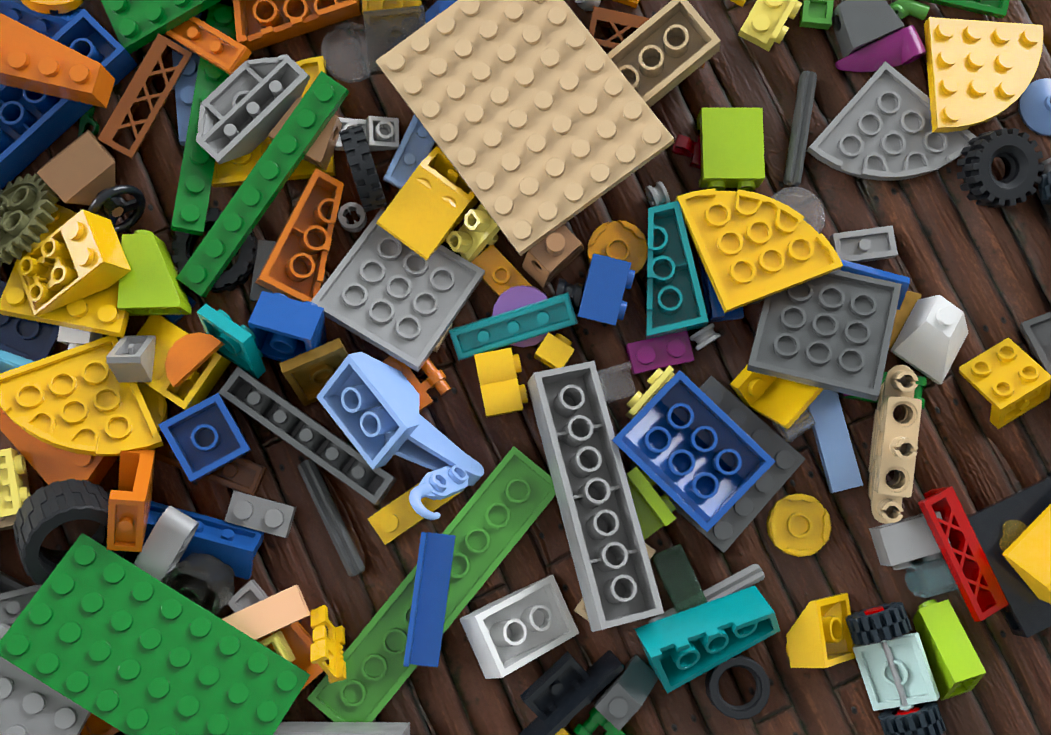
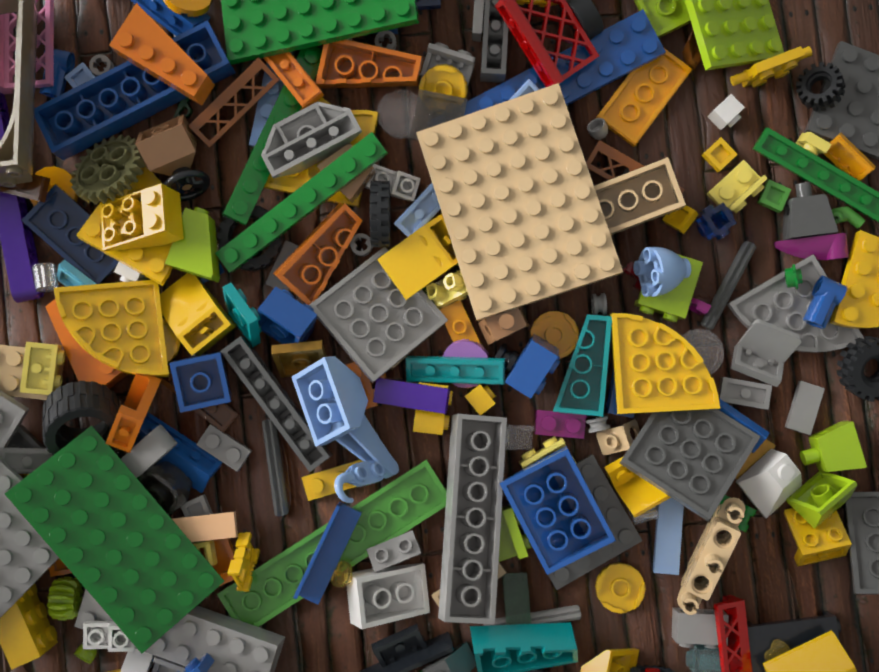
camera: 30 degrees right, 5 degrees up
light grey slope [106,335,156,382] -> none
orange tile [165,332,224,388] -> none
none -> clear yellow piece [331,560,353,588]
none -> light grey hinge [366,530,421,573]
none -> dark purple tile [373,378,450,414]
none -> tan bracket [596,419,640,455]
none -> light blue piece [633,247,691,297]
none -> yellow plate [662,205,699,234]
none -> magenta tile [688,298,711,315]
none -> clear blue brick [695,202,737,240]
none -> light grey bracket [731,319,802,387]
none -> green plate [784,264,803,290]
none -> light grey tile [785,381,825,435]
none -> lime slope [786,471,857,529]
none -> lime torso [800,421,867,472]
none -> blue piece [803,275,847,329]

